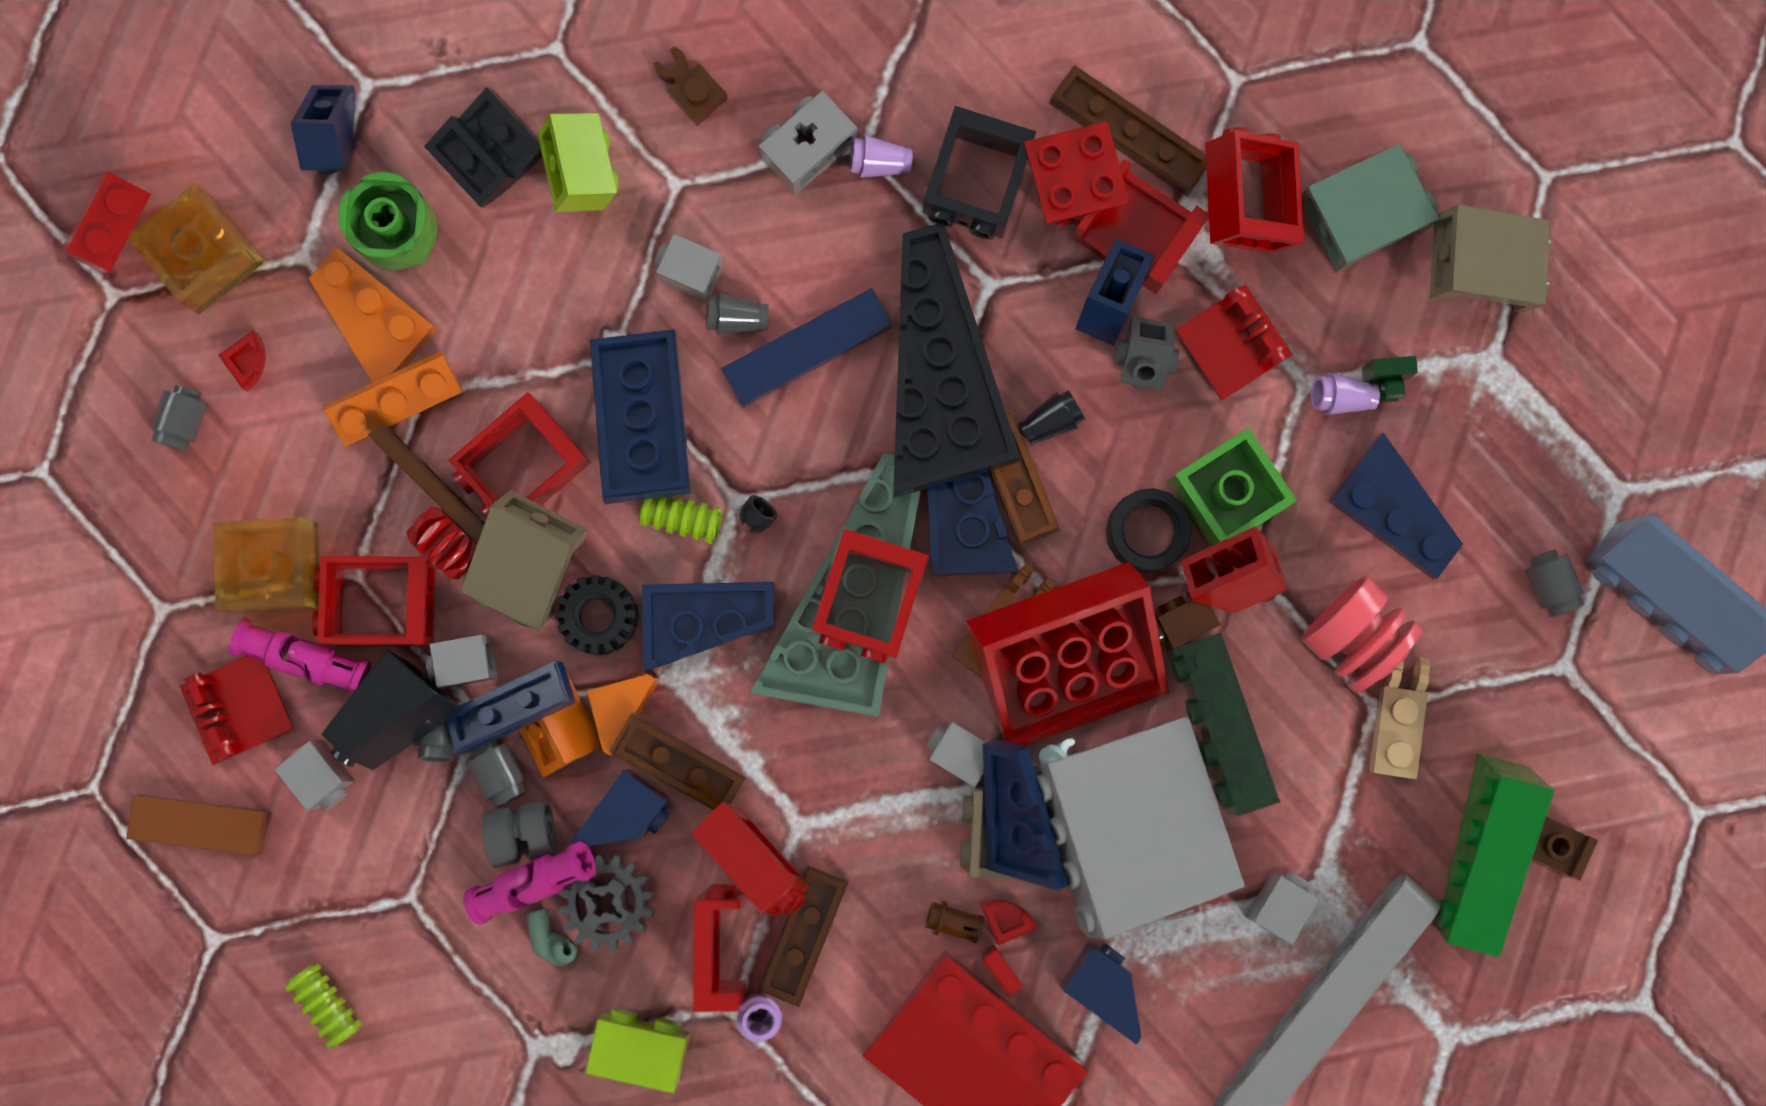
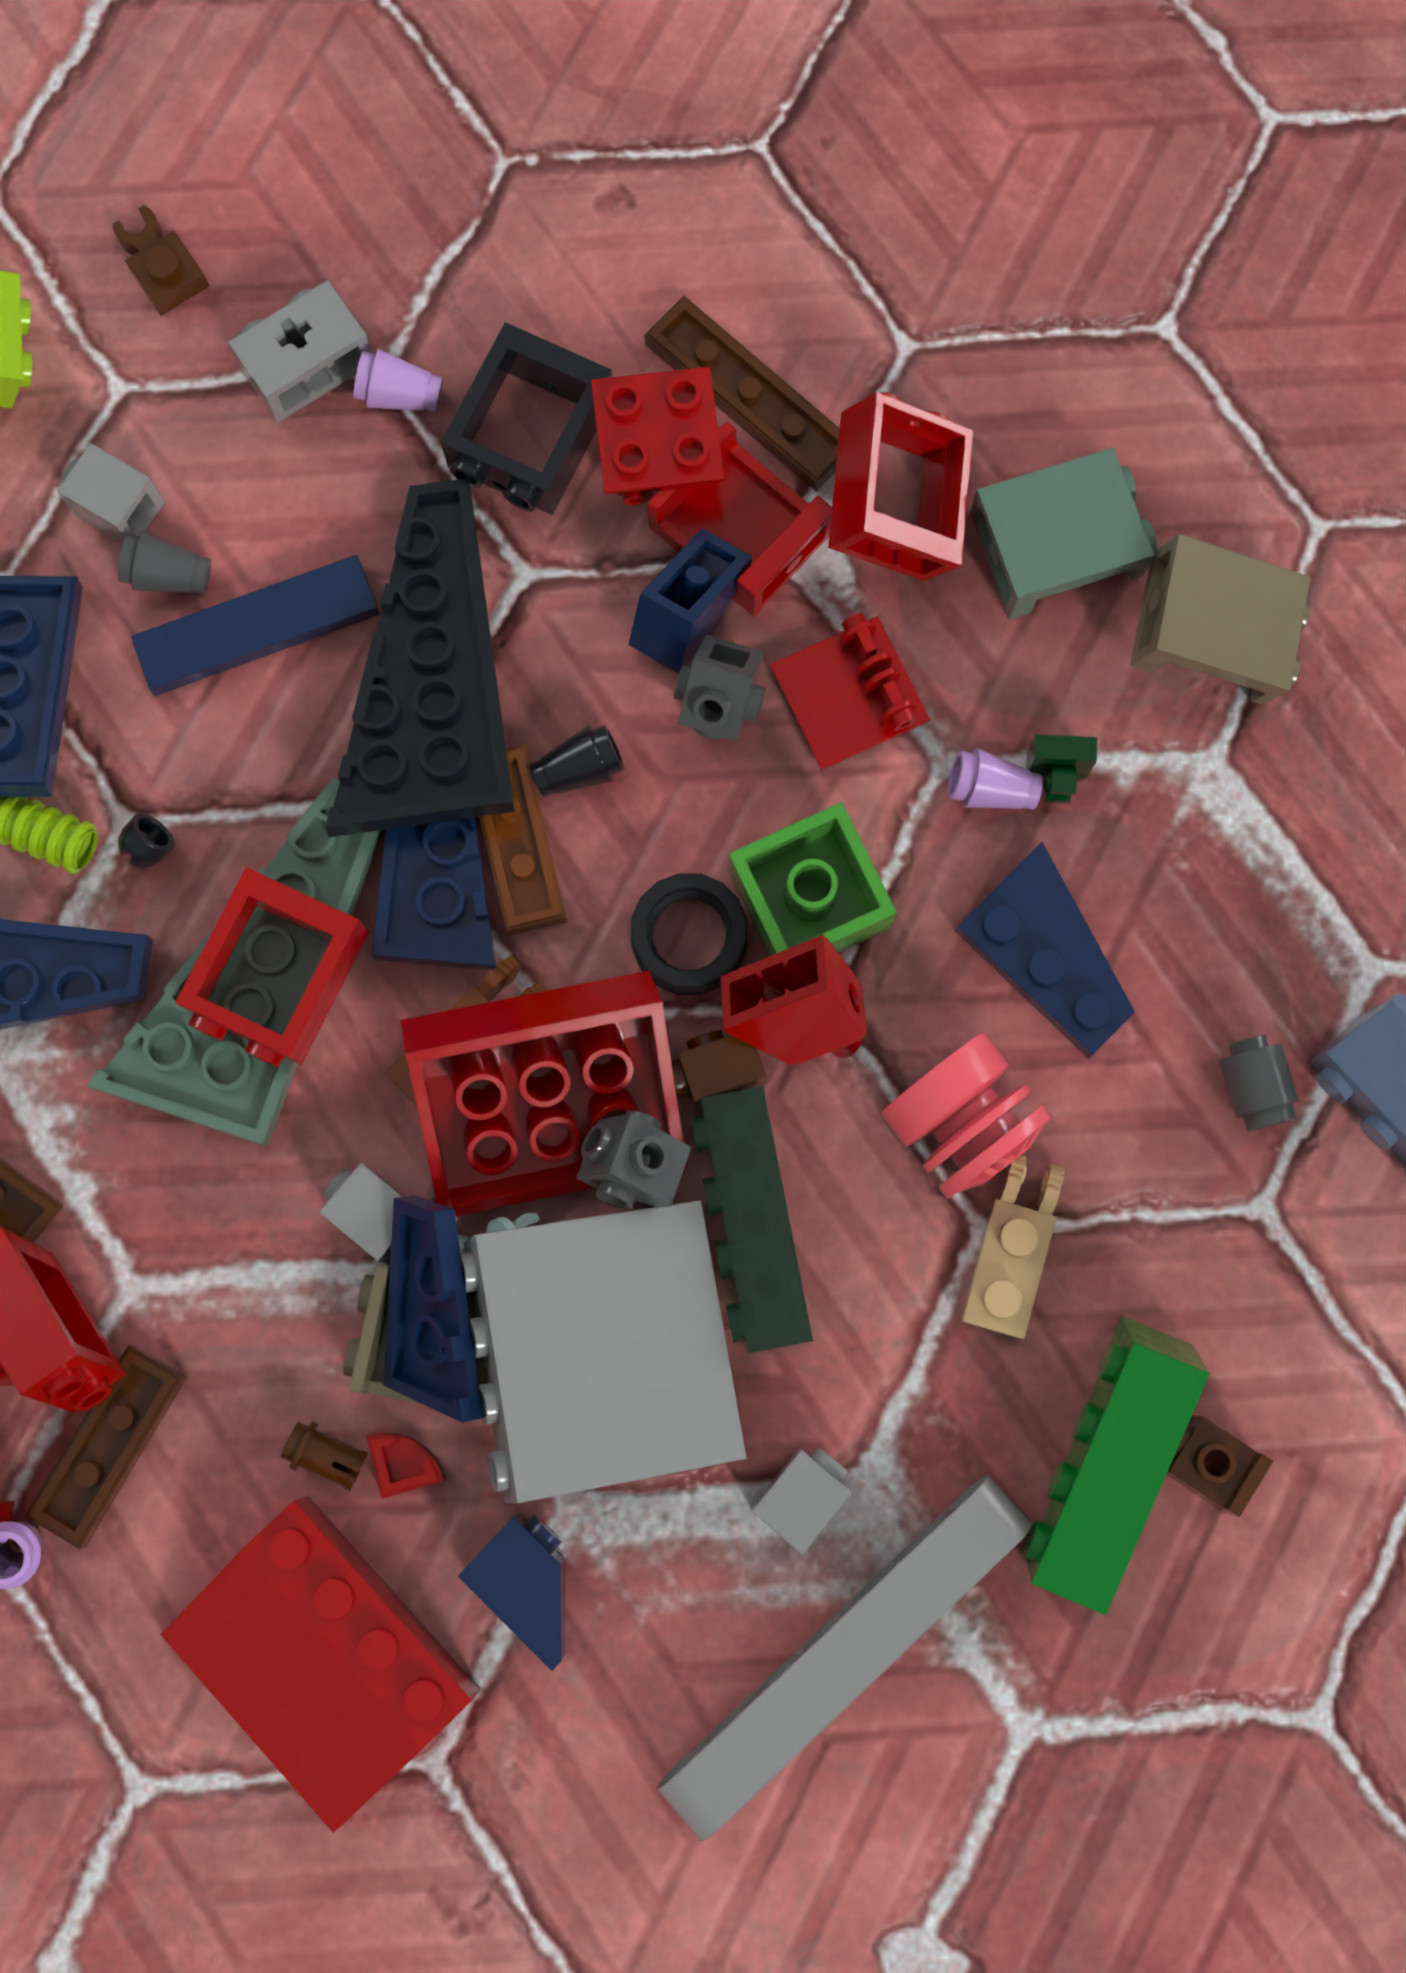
camera: 10 degrees right, 5 degrees down
red tile [981,944,1023,996] -> none
none -> dark grey brick [576,1111,692,1210]

